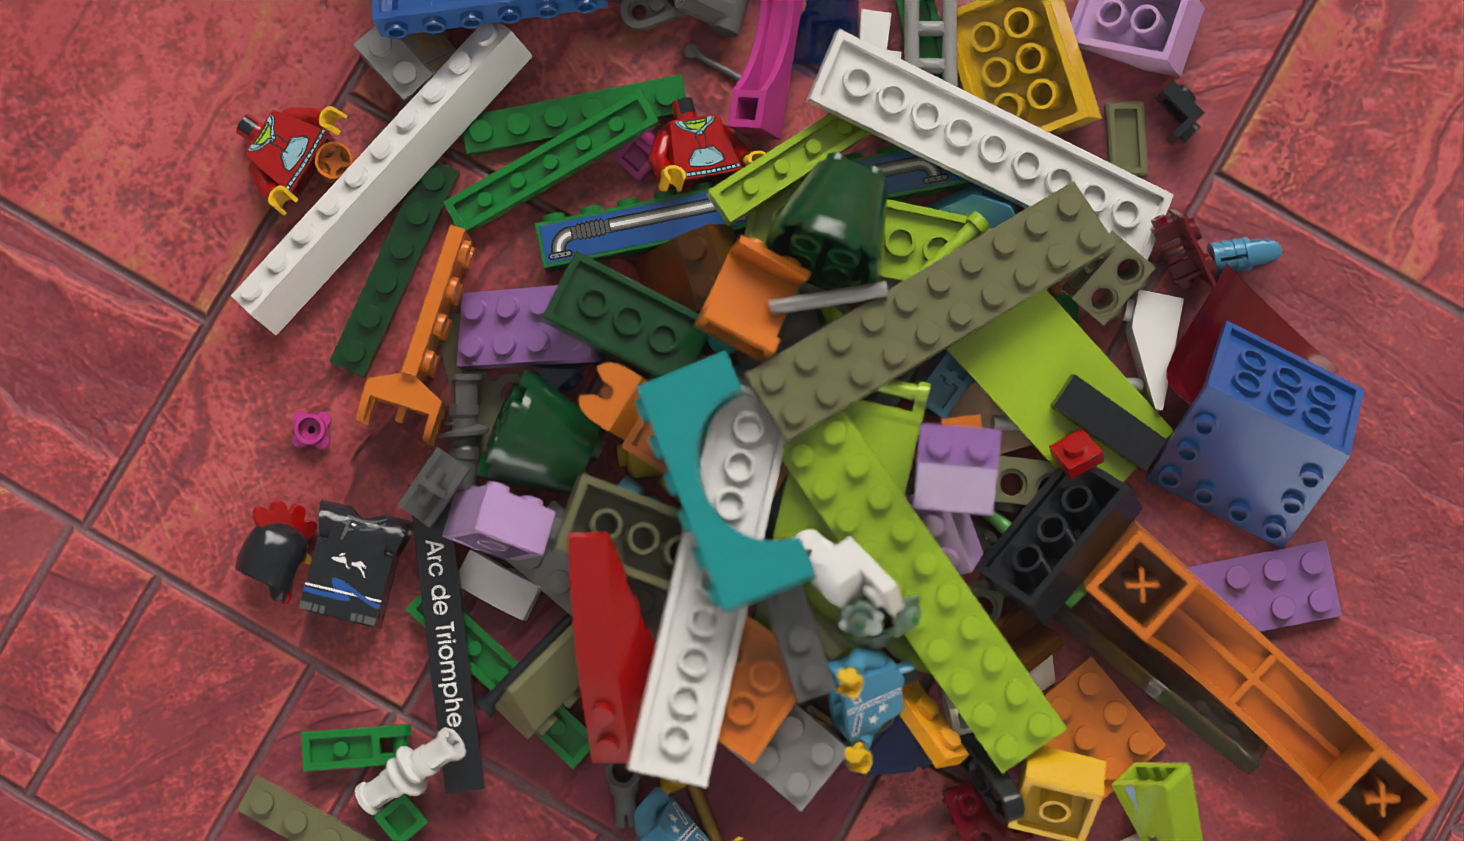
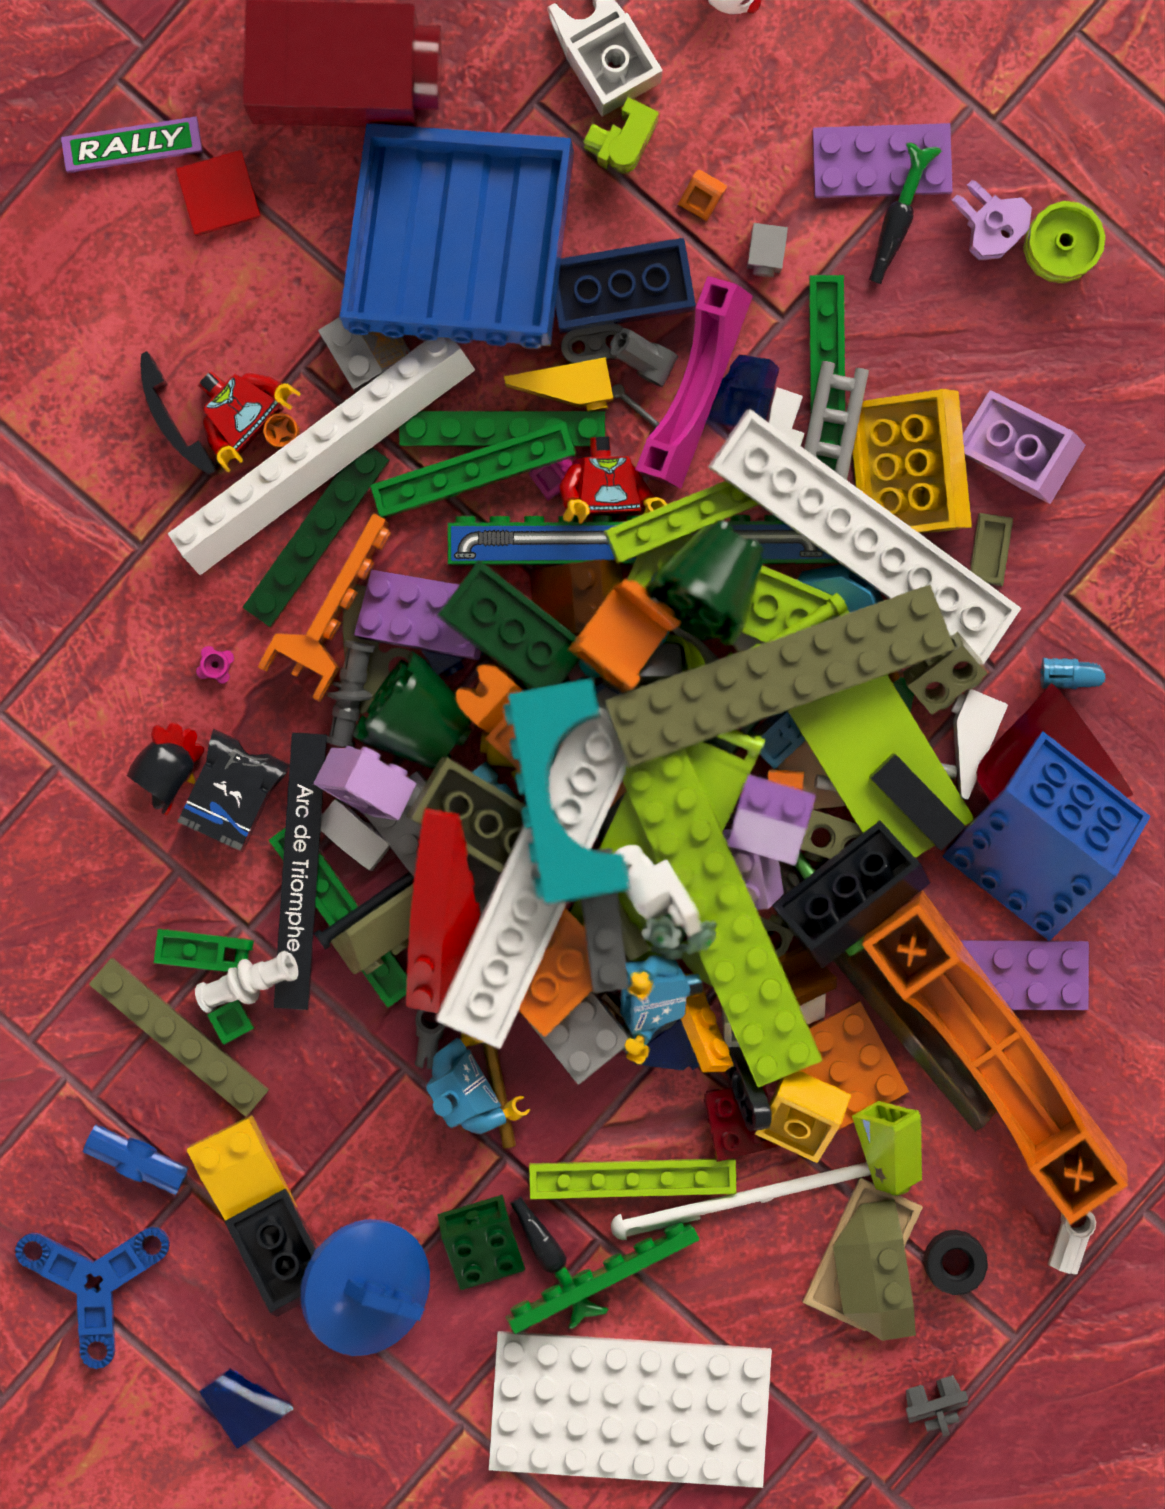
camera: 15 degrees right, 5 degrees up
dark grey hips [398,447,471,527] -> none
light grey bar [769,281,888,316] -> none
red plate [1049,428,1104,480] -> none
dark red hinge [1150,207,1218,289] -> none
black bracket [1156,81,1205,145] -> none
none -> black slope [140,351,219,477]
none -> yellow slope [504,357,613,412]

